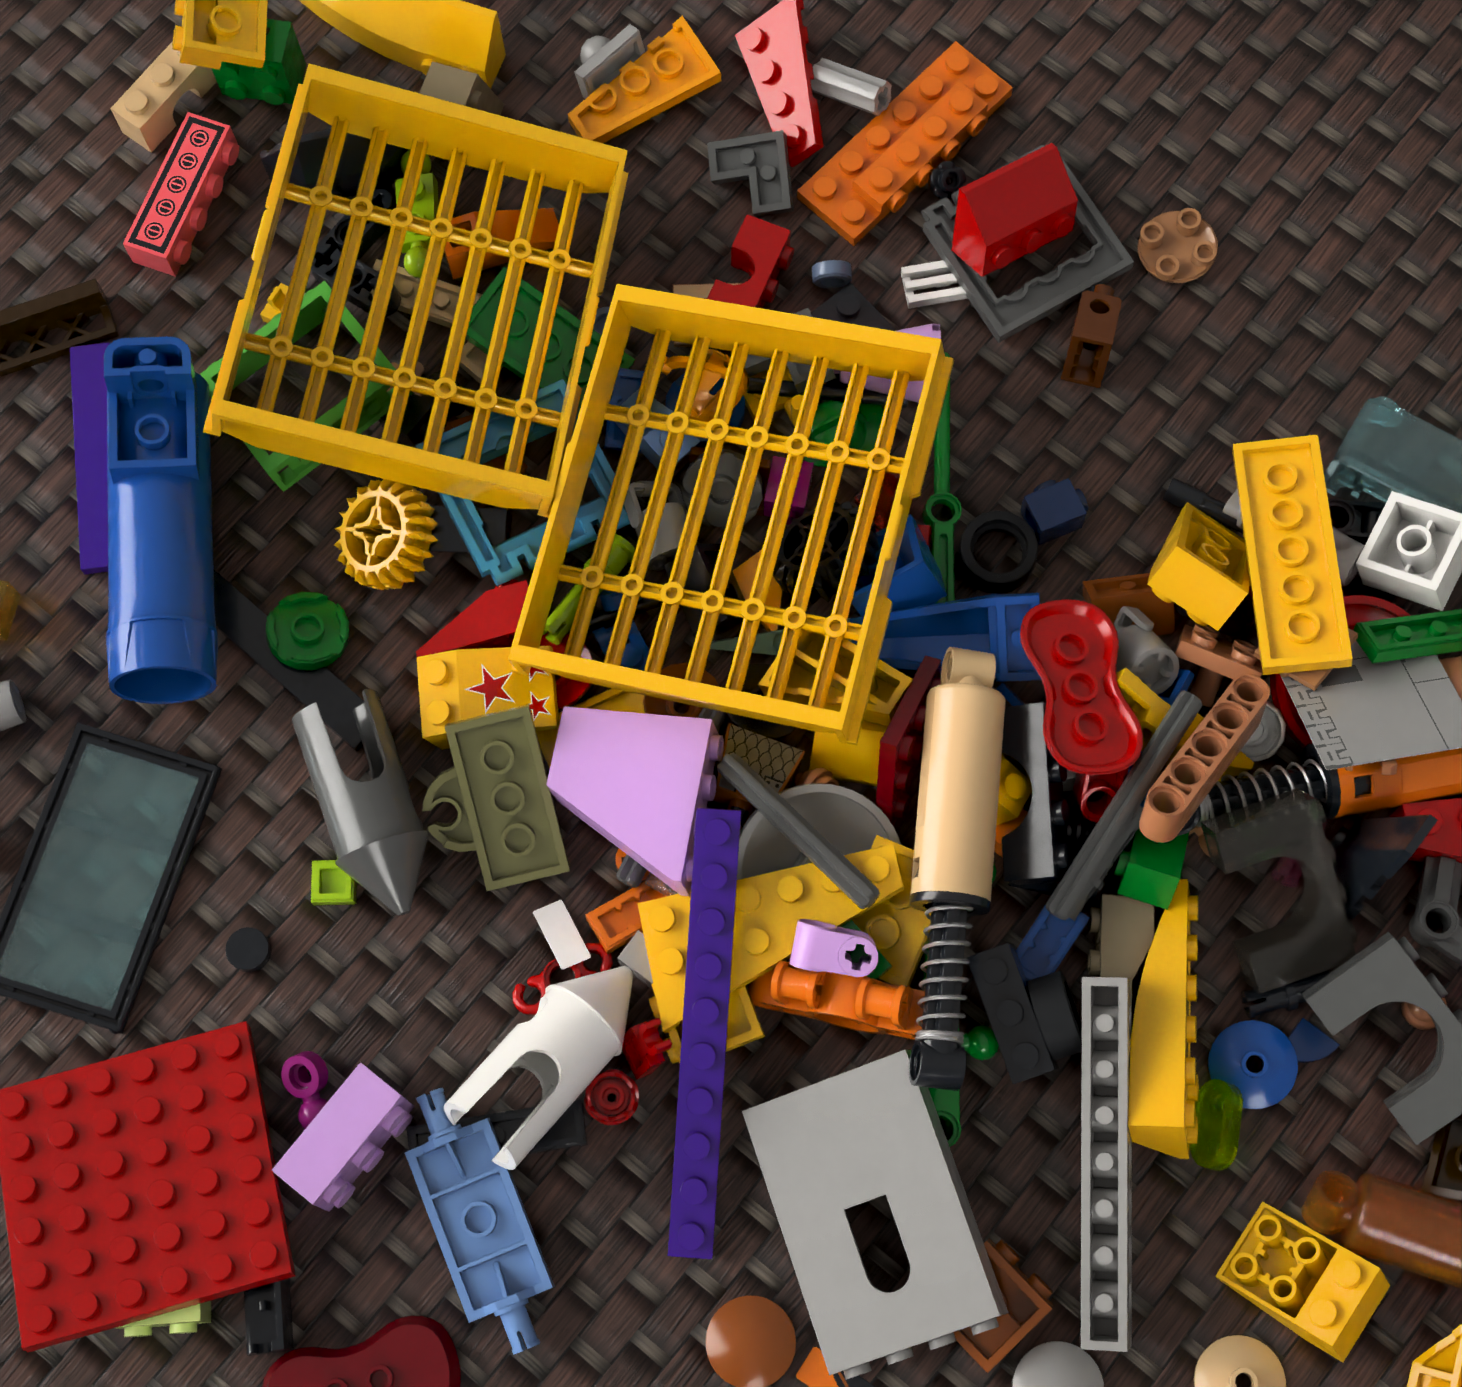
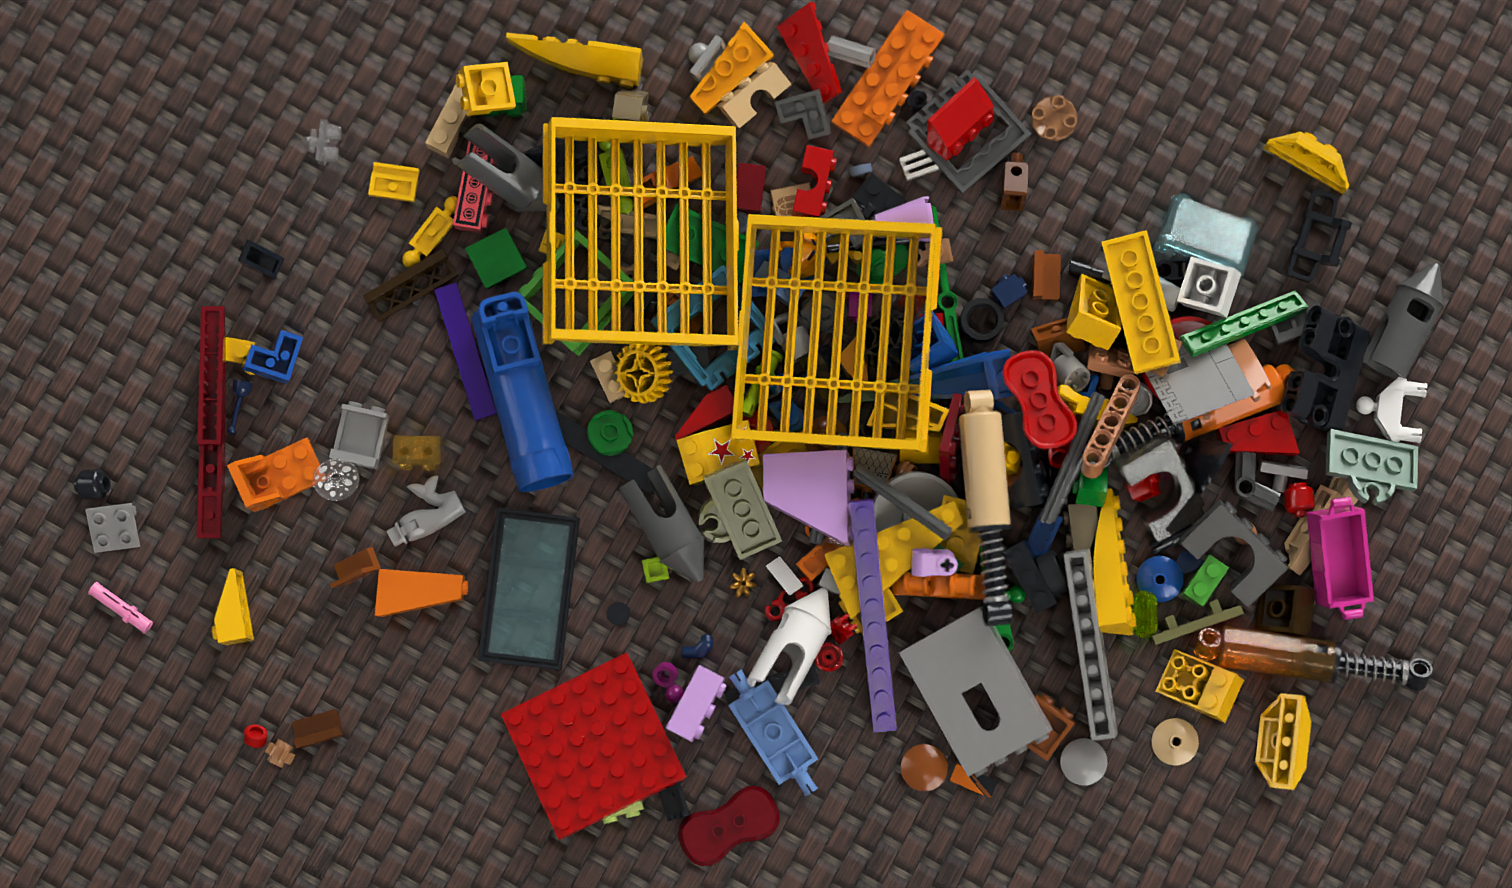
camera: 10 degrees left, 10 degrees up
none -> yellow plate [368,162,420,203]
none -> yellow plate [402,196,458,268]
none -> dark grey piece [452,124,561,212]
none -> green tile [465,227,527,290]
none -> tan plate [590,351,625,403]
none -> dark blue arm [682,634,714,658]
none -> tan arch [718,62,791,128]
none -> pearl gold plant [729,568,757,598]
none -> dark red brick [736,163,766,215]
none -> medium nougat plate [917,238,953,268]
none -> dark orange panel [1032,250,1061,300]
none -> red brick [1124,464,1161,502]
none -> olive hinge [1150,599,1244,646]
none -> bright green brick [1180,554,1229,608]

